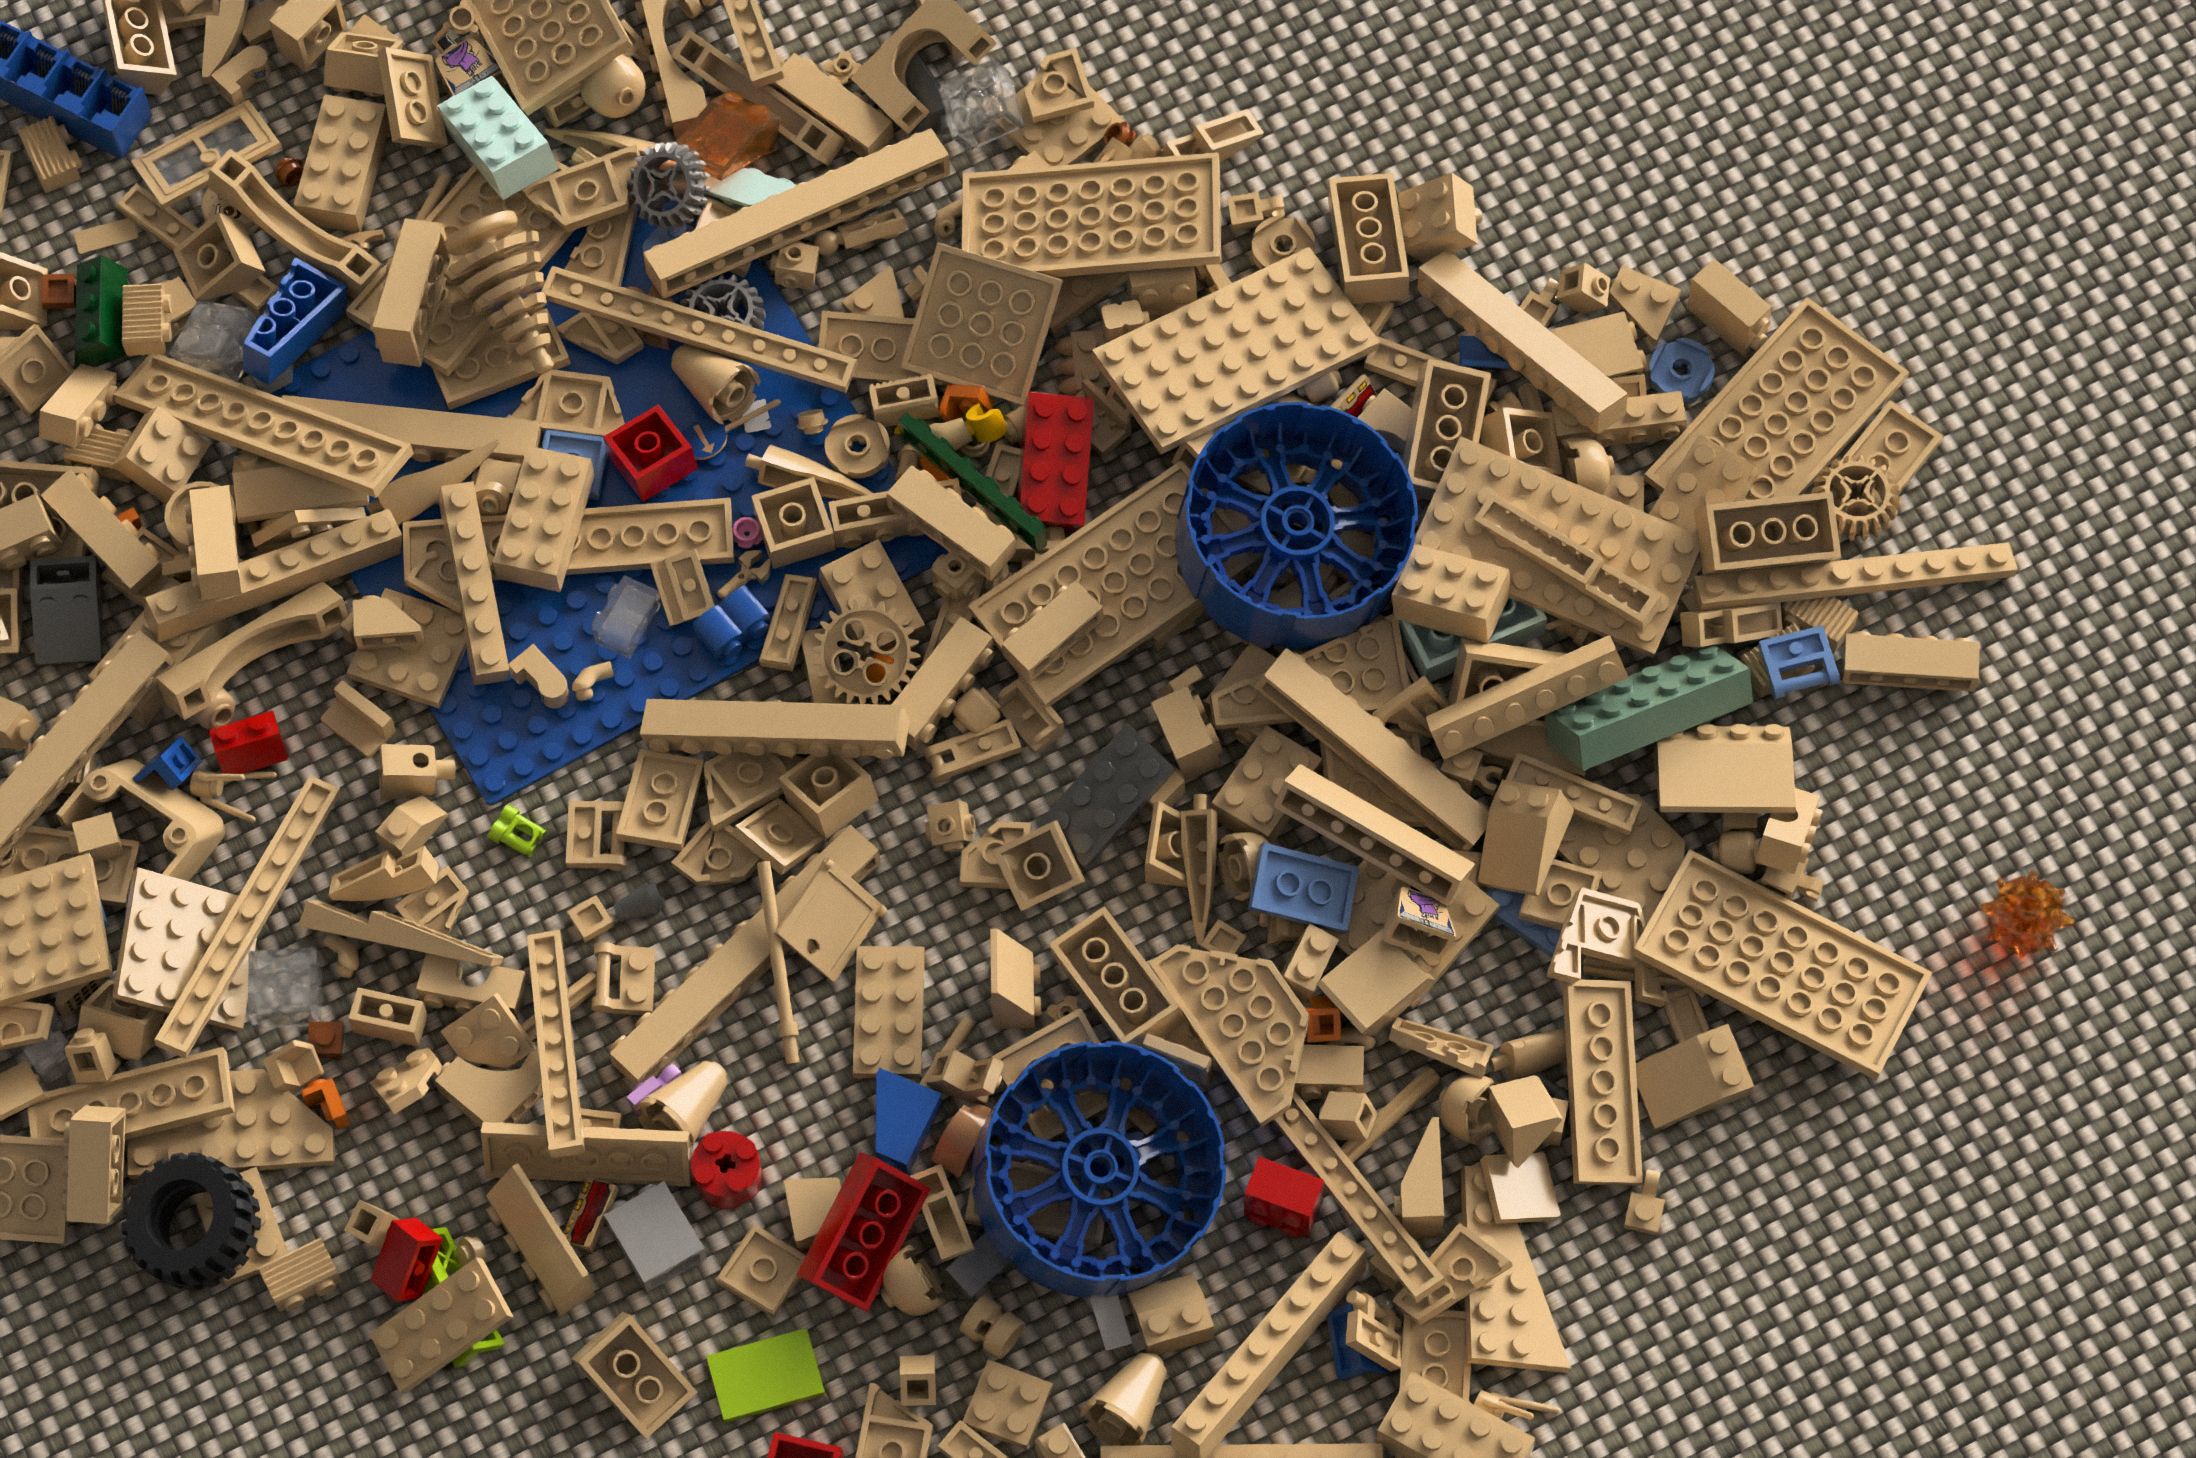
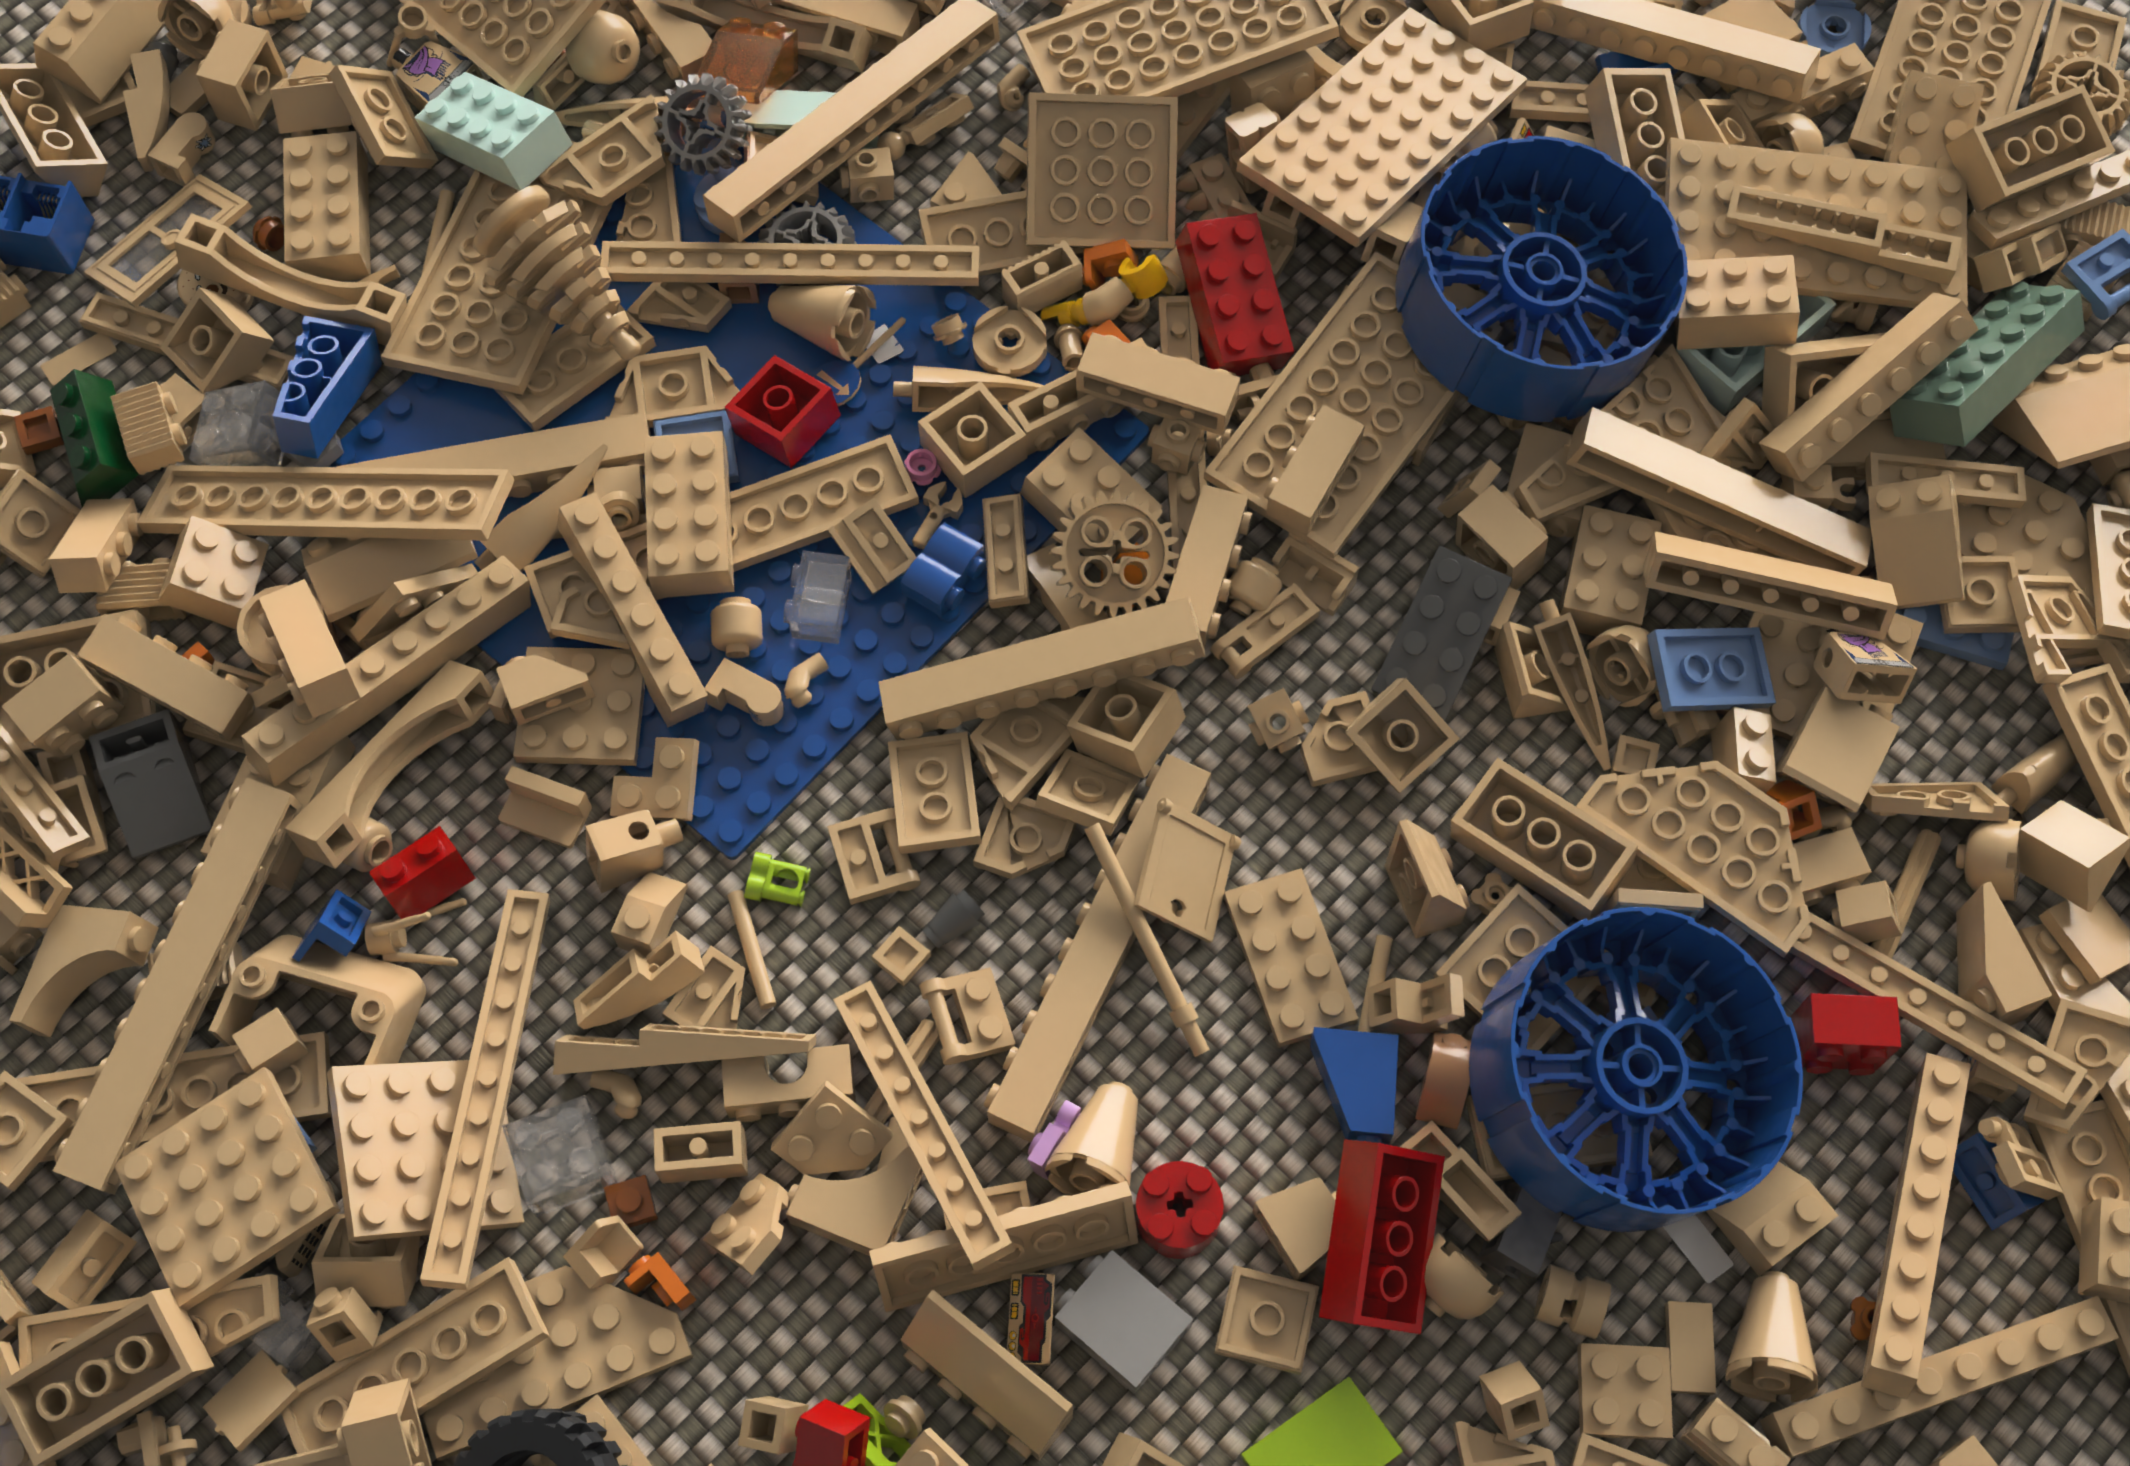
camera: 20 degrees left, 0 degrees up
tan brick [370,218,453,367] -> none
dark green plate [898,412,1047,553] -> none
none -> tan plate [610,737,700,821]
none -> tan head [710,597,763,658]
none -> tan bar [727,890,777,1009]
none -> tan tile [1665,1301,1716,1395]

